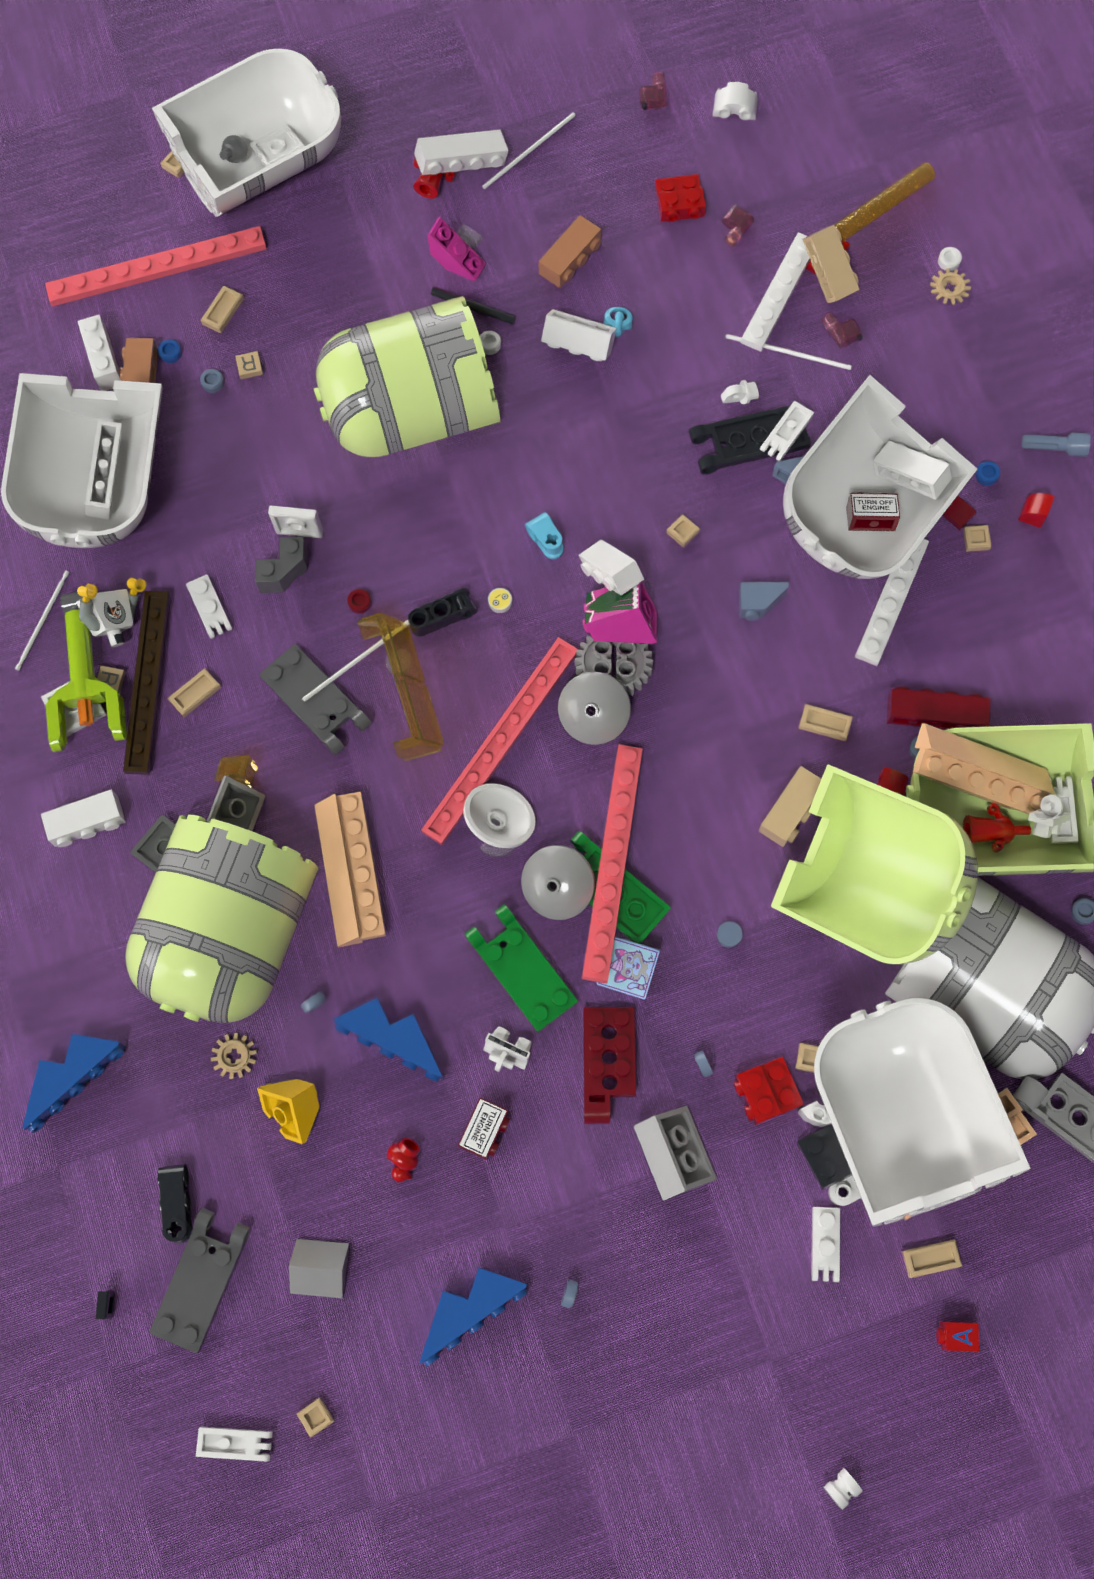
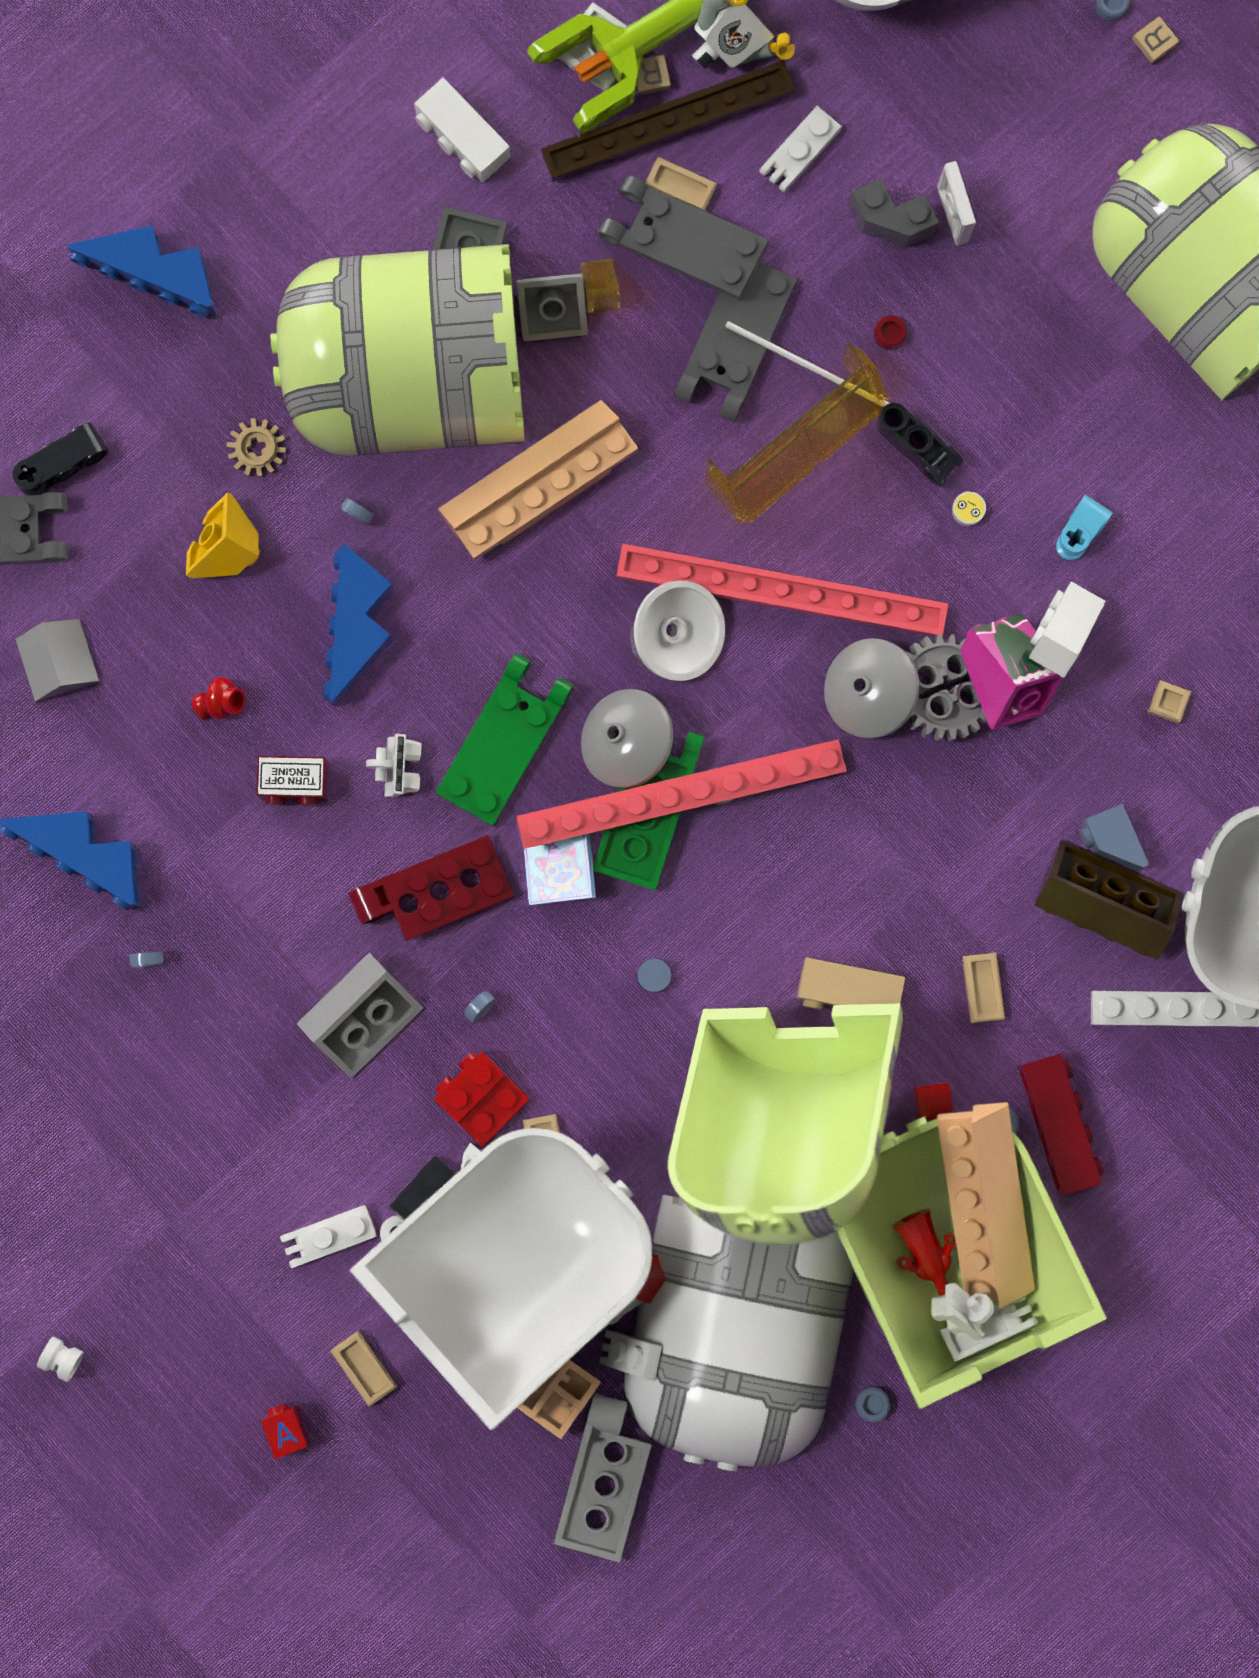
camera: 60 degrees right, 10 degrees up
none -> dark grey hinge [597,176,769,301]
none -> white hinge [599,1330,662,1380]
none -> dark brown slope [1034,839,1184,960]

